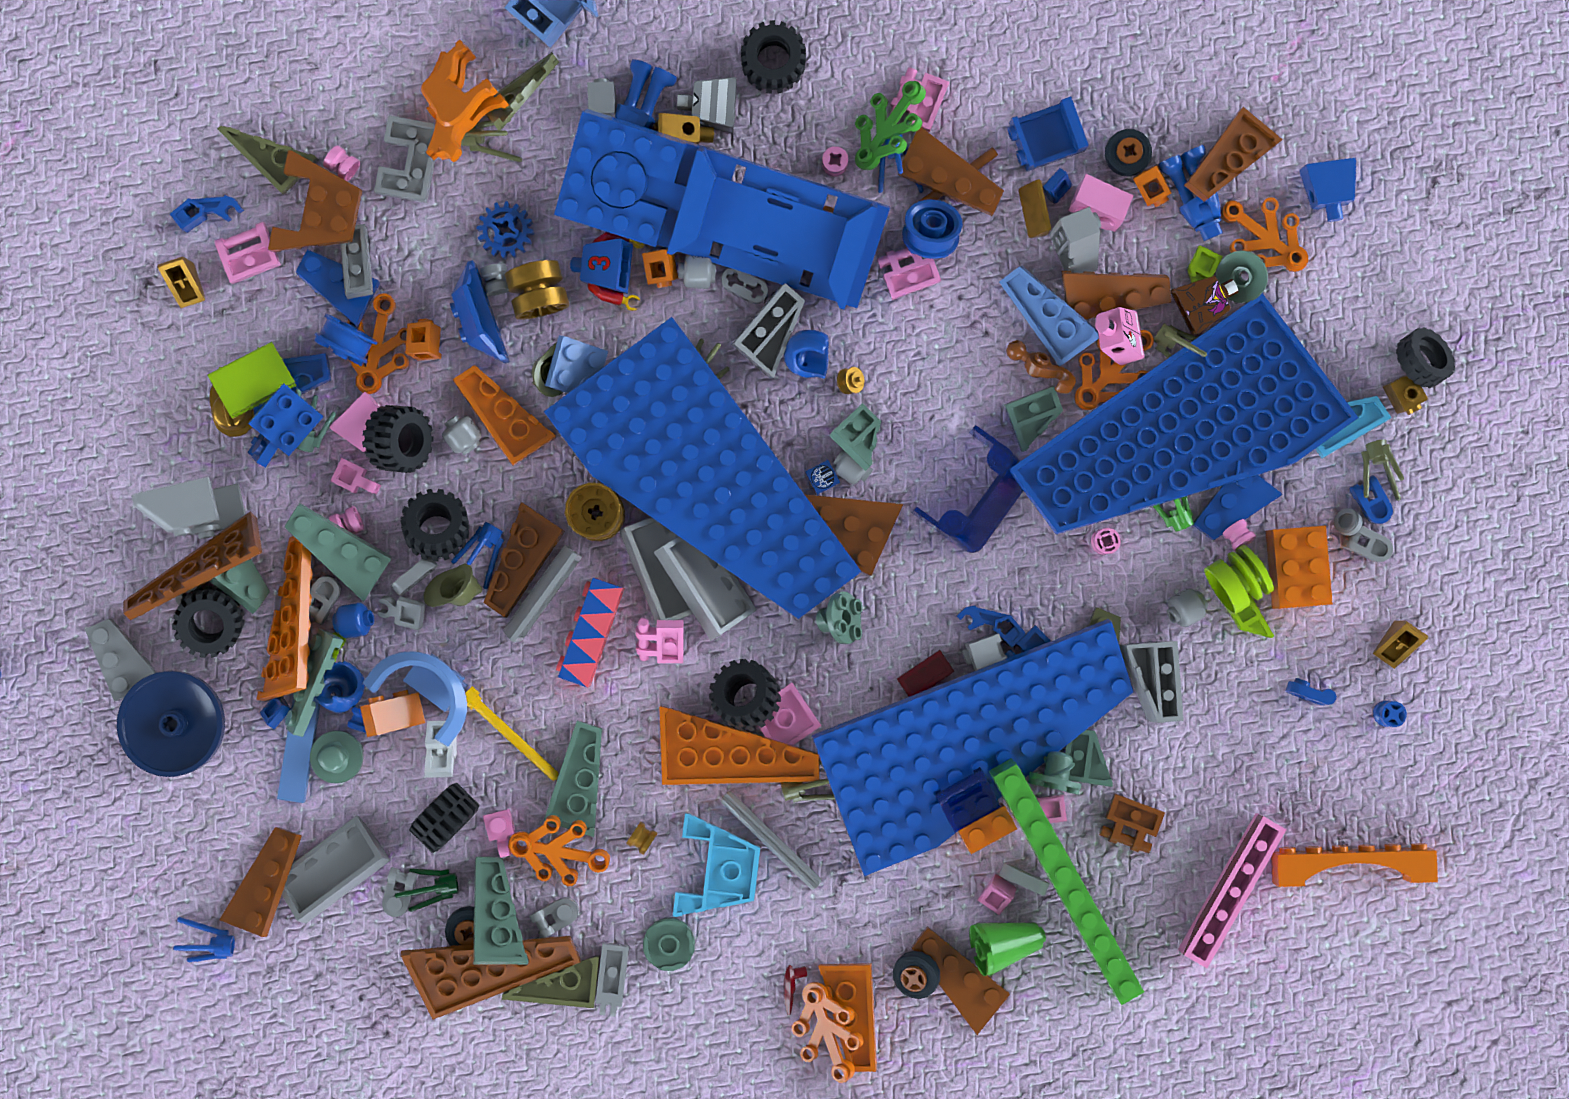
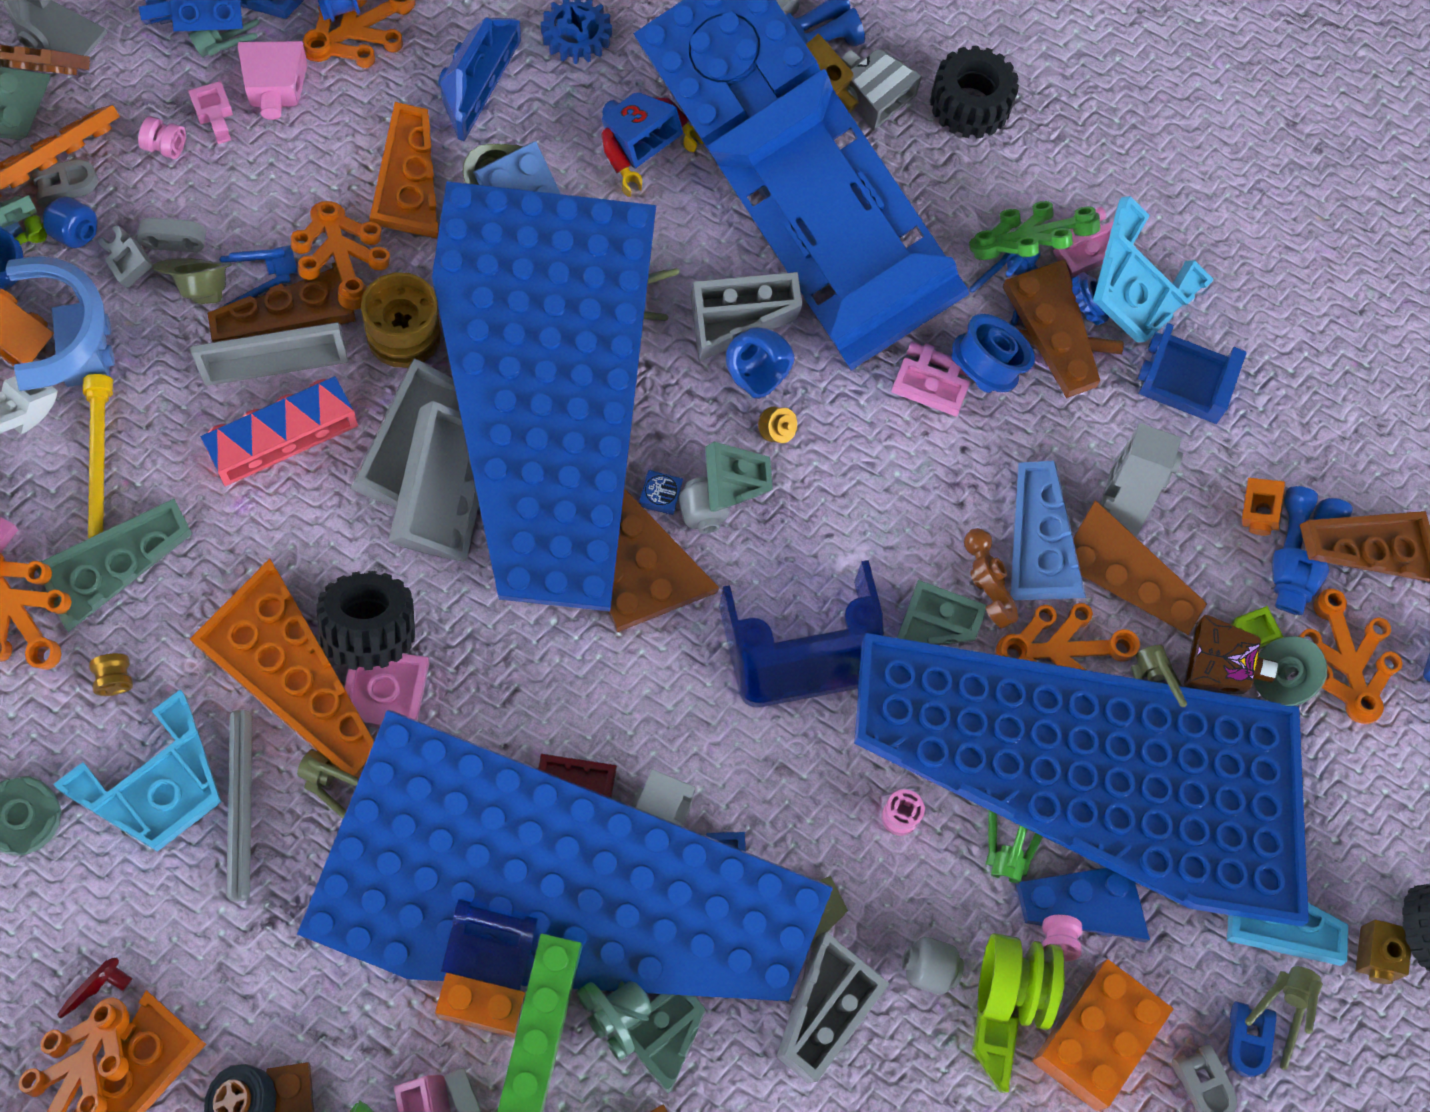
camera: 30 degrees right, 20 degrees down
sand green wing [284,503,392,602] -> none
black tyre [362,405,434,473] -> none
black tyre [400,489,470,561] -> none
orange brick [405,319,442,361] -> none
light grey head [442,415,482,455] -> none
light grey wheel [480,263,509,296] -> none
pearl gold wheel [505,260,569,320] -> none
bright pink plate [636,618,683,663] -> none
orange brick [642,248,679,288] -> none
light grey head [678,255,716,289] -> none
light grey beam [721,268,768,304] -> none
sand green plate [816,591,863,644] -> none
bright pink wheel [822,146,848,177] -> none
blue piece [956,605,1026,647] -> none
pearl gold slope [1018,179,1051,238] -> none
bright pink tile [1036,794,1067,823] -> none
blue tile [1043,168,1072,204] -> none
bright pink brick [1068,174,1134,232] -> none
bright pink torso [1095,307,1144,366] -> none
black wheel [1105,129,1152,177] -> none
light grey tile [1334,508,1363,536] -> none
none -> orange plant [291,201,390,310]
none -> blue gear [1072,272,1109,326]
none -> medium azure wing [1093,196,1213,342]

